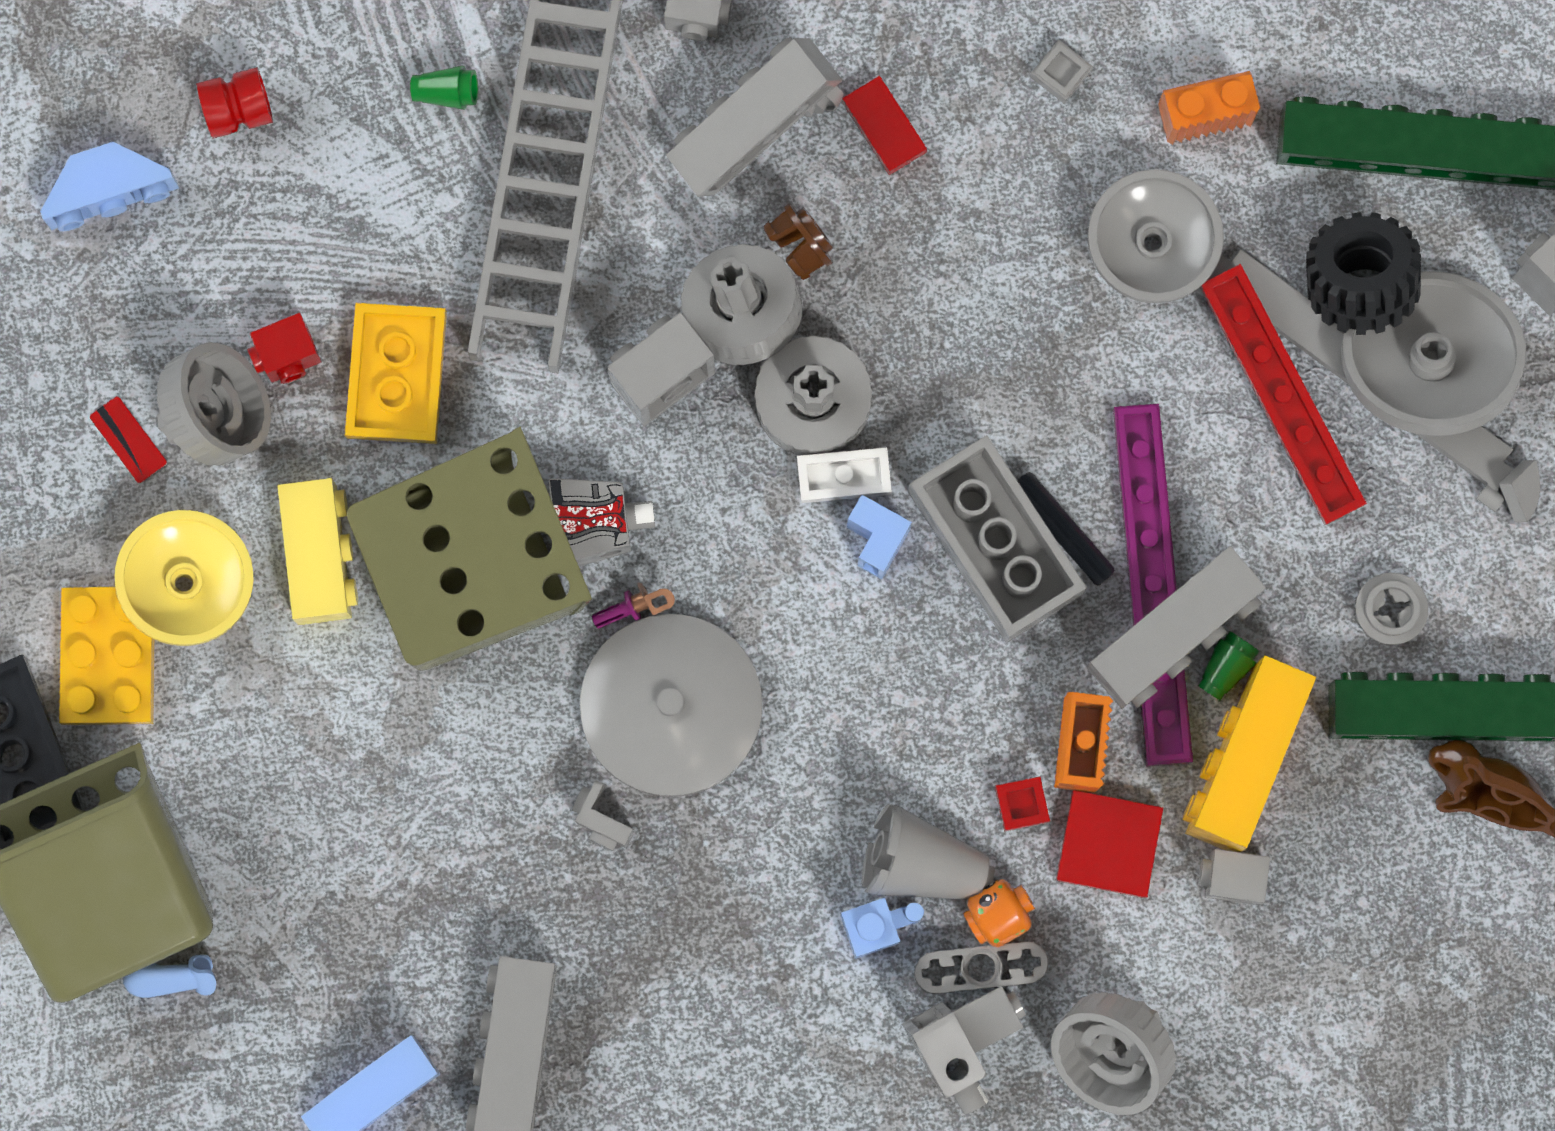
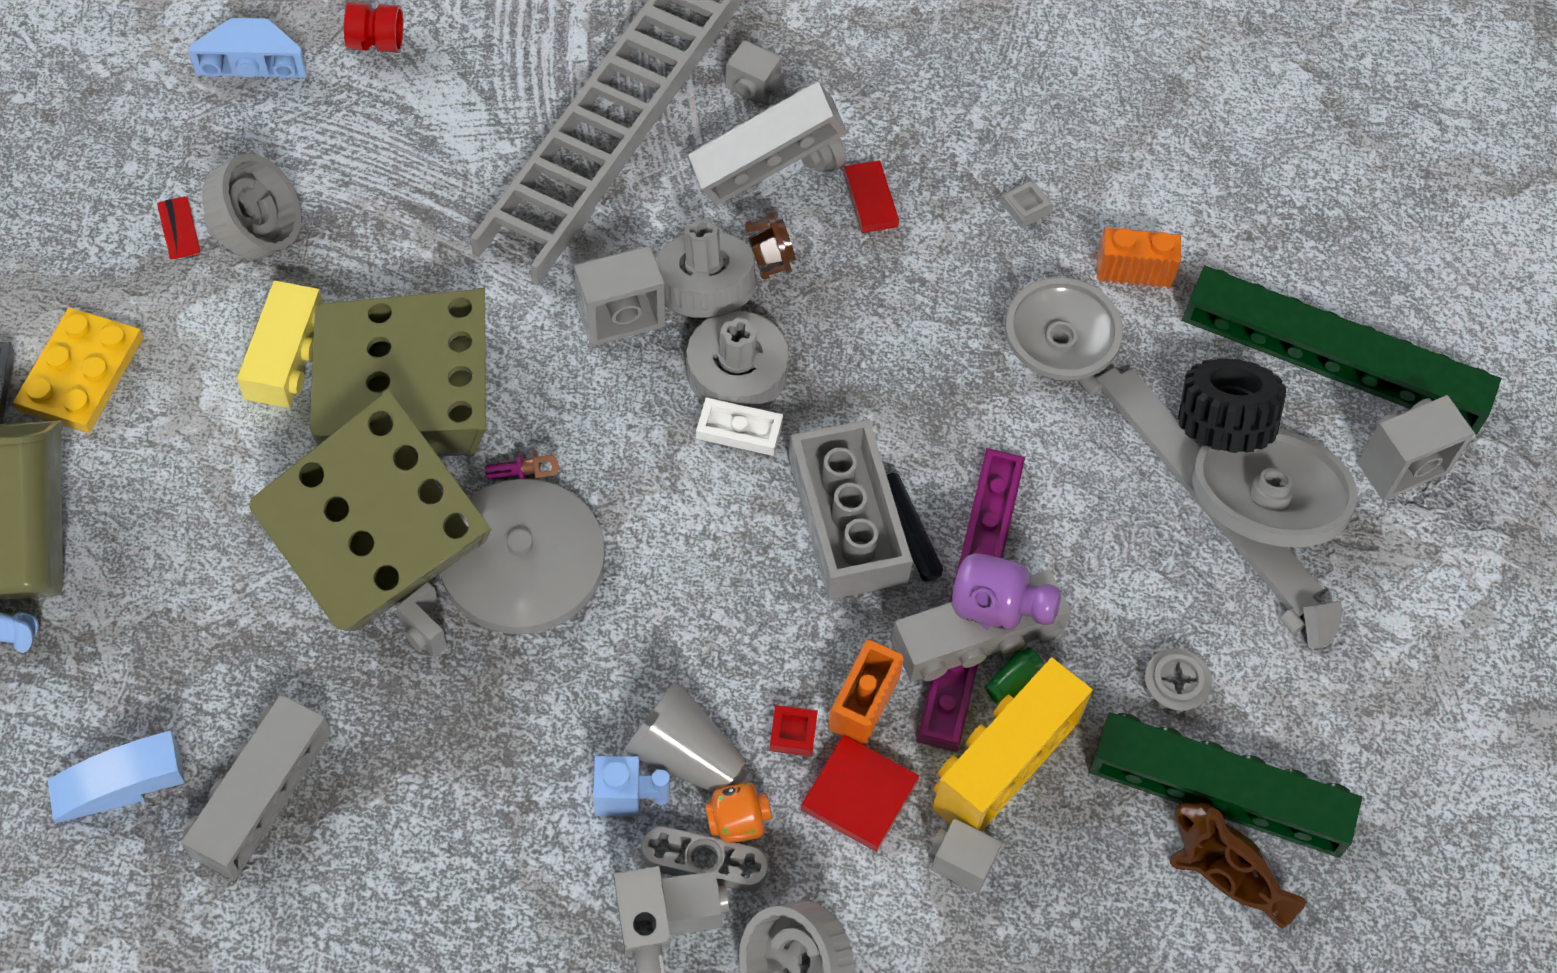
camera: 15 degrees right, 20 degrees down
light yellow dish [115,510,253,646] -> none
red brick [247,312,322,384] -> none
yellow plate [345,303,447,444] -> none
green cone [410,65,479,110] -> none
torso [549,479,655,567] -> none
light blue piece [847,495,912,579] -> none
red plate [1200,264,1367,525] -> none
none -> olive piece [249,389,491,631]
none -> medium lavender piece [952,553,1062,630]

